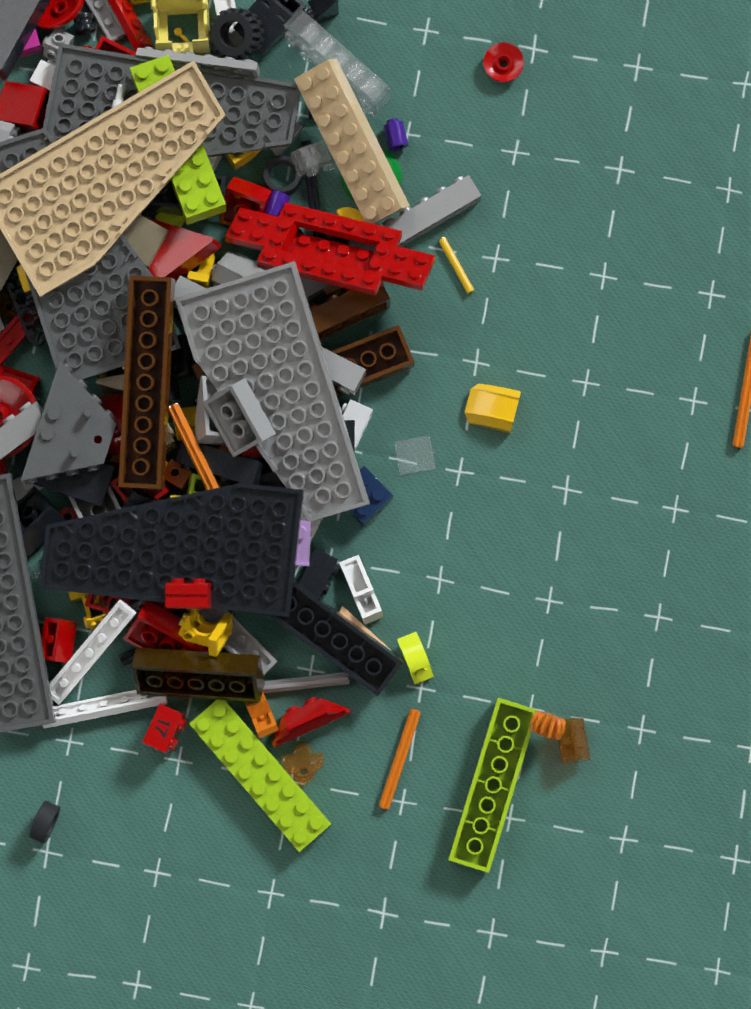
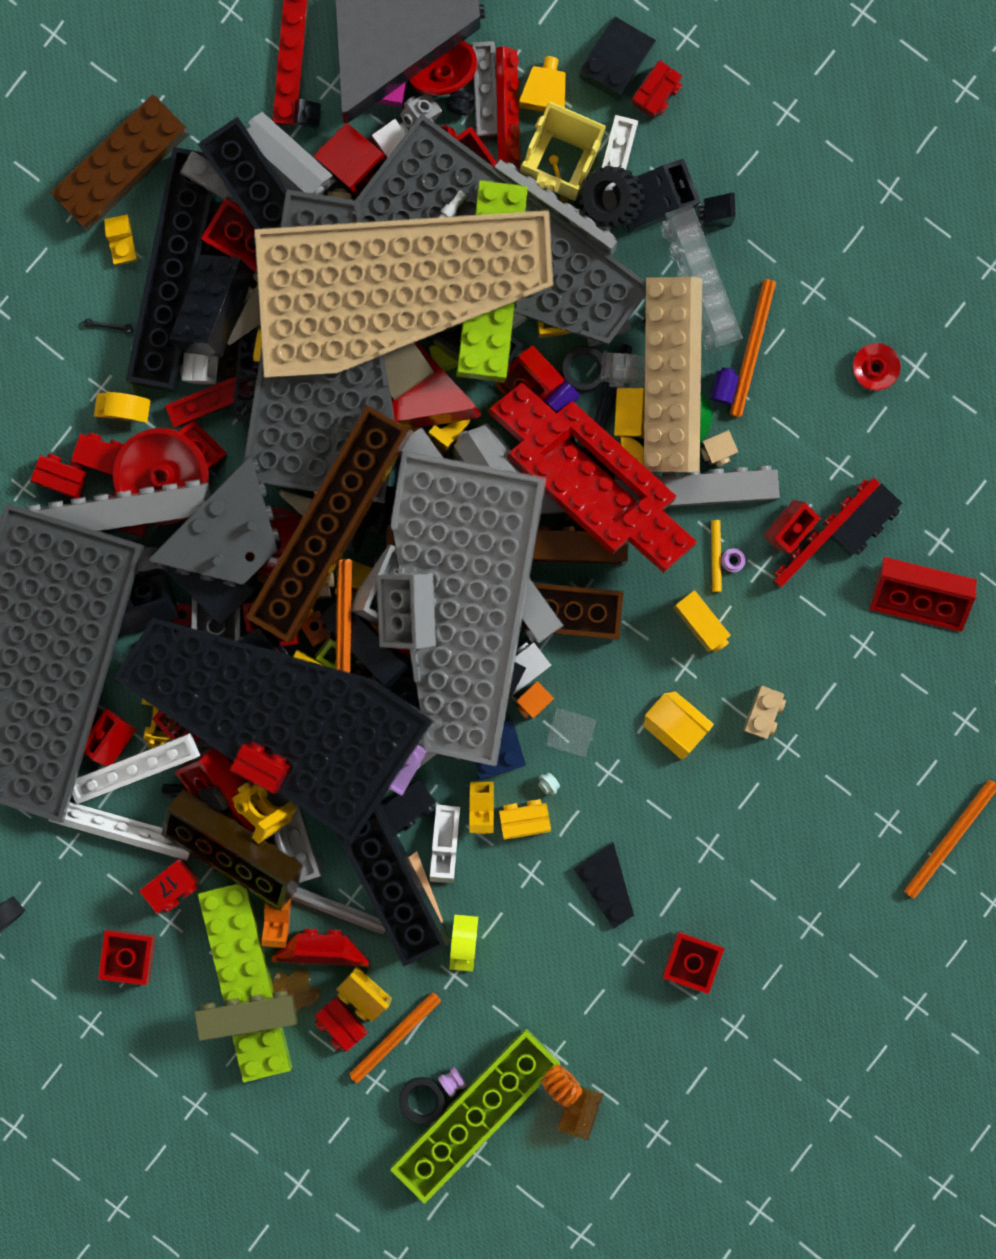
camera: 25 degrees right, 5 degrees up
none -> red brick [98,929,156,985]
none -> olive brick [195,990,298,1041]
none -> black tile [197,786,229,811]
none -> red brick [314,996,368,1053]
none -> yellow slope [336,966,392,1022]
none -> black tyre [399,1077,445,1125]
none -> lavender wheel [438,1067,467,1097]
none -> yellow brick [469,782,494,834]
none -> yellow brick [499,799,551,840]
none -> orange brick [516,681,554,719]
none -> light aqua plate [538,773,560,795]
none -> black wing [574,842,634,929]
none -> yellow brick [614,388,645,439]
none -> red brick [661,930,725,994]
none -> yellow brick [672,590,731,652]
none -> tan brick [700,430,738,467]
none -> lavender plate [721,548,746,572]
none -> orange axle [729,279,776,417]
none -> tan brick [742,686,786,739]
none -> red brick [763,500,820,554]
none -> red plate [773,478,880,589]
none -> black brick [830,483,902,556]
none -> red slope [869,557,977,632]

